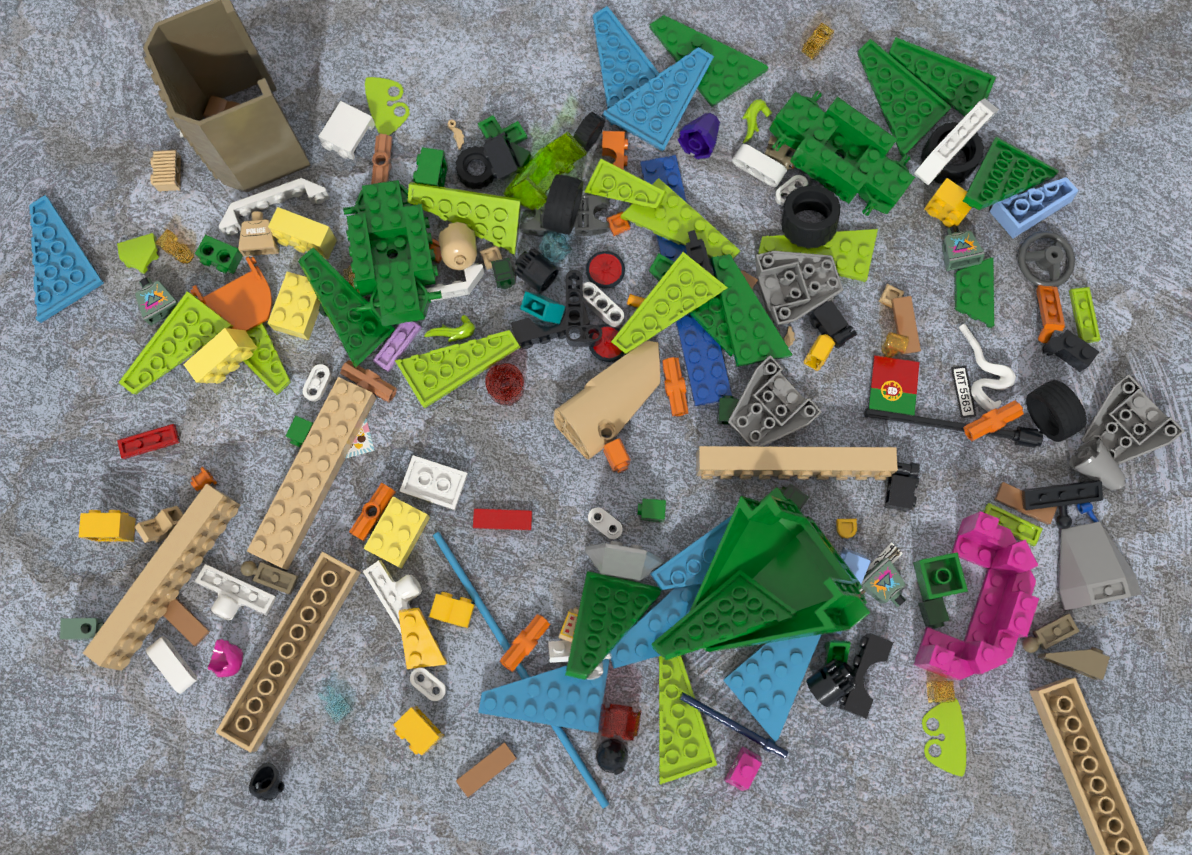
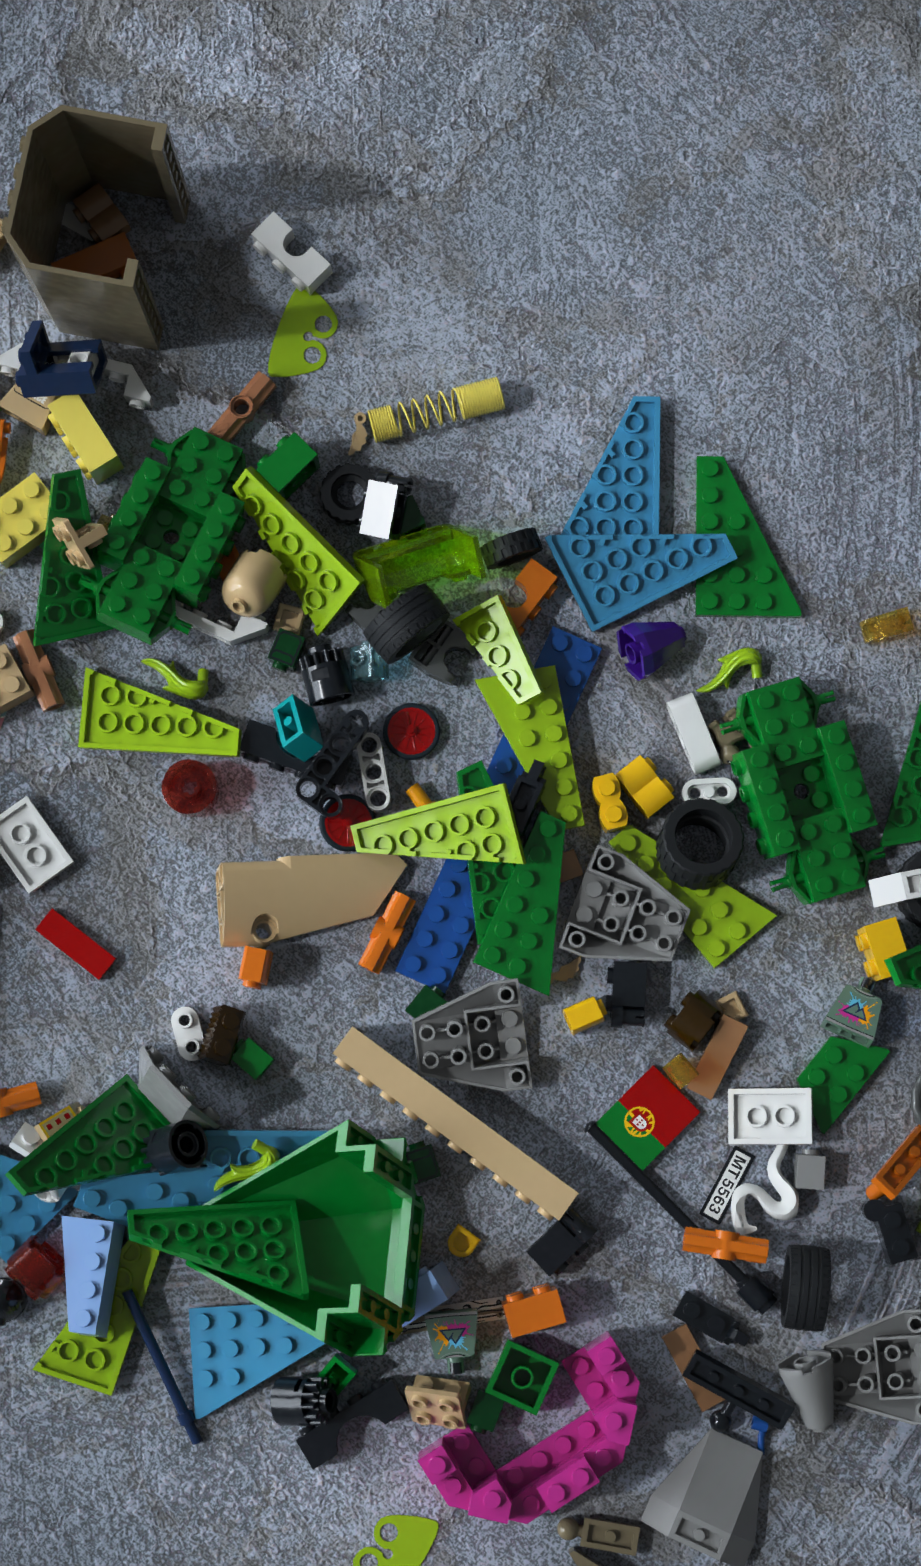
camera: 40 degrees right, 5 degrees up
white panel [318,101,375,160] -> none
lavender tile [373,321,422,373] -> none
green plate [478,115,527,144] -> none
orange tile [606,211,630,236] -> none
dark pink torso [724,746,762,791] -> none
clear yellow brick [926,681,955,703] -> none
lime tile [983,503,1043,547] -> none
none -> dark blue brick [15,320,108,398]
none -> tan bracket [52,517,108,570]
none -> light blue wedge [62,1216,125,1338]
none -> black gear [141,1120,208,1176]
none -> dark brown brick [197,1005,246,1066]
none -> lime piece [214,1139,280,1191]
none -> white arch [251,211,333,295]
none -> light yellow piece [367,376,505,443]
none -> tan bracket [405,1375,471,1429]
none -> orange brick [501,1283,567,1338]
none -> yellow brick [591,772,628,834]
none -> yellow brick [615,755,674,819]
none -> dark brown cylinder [664,989,726,1053]
none -> black hinge [672,1291,750,1347]
none -> white plate [728,1088,813,1145]
none -> light grey brick [793,1149,826,1190]

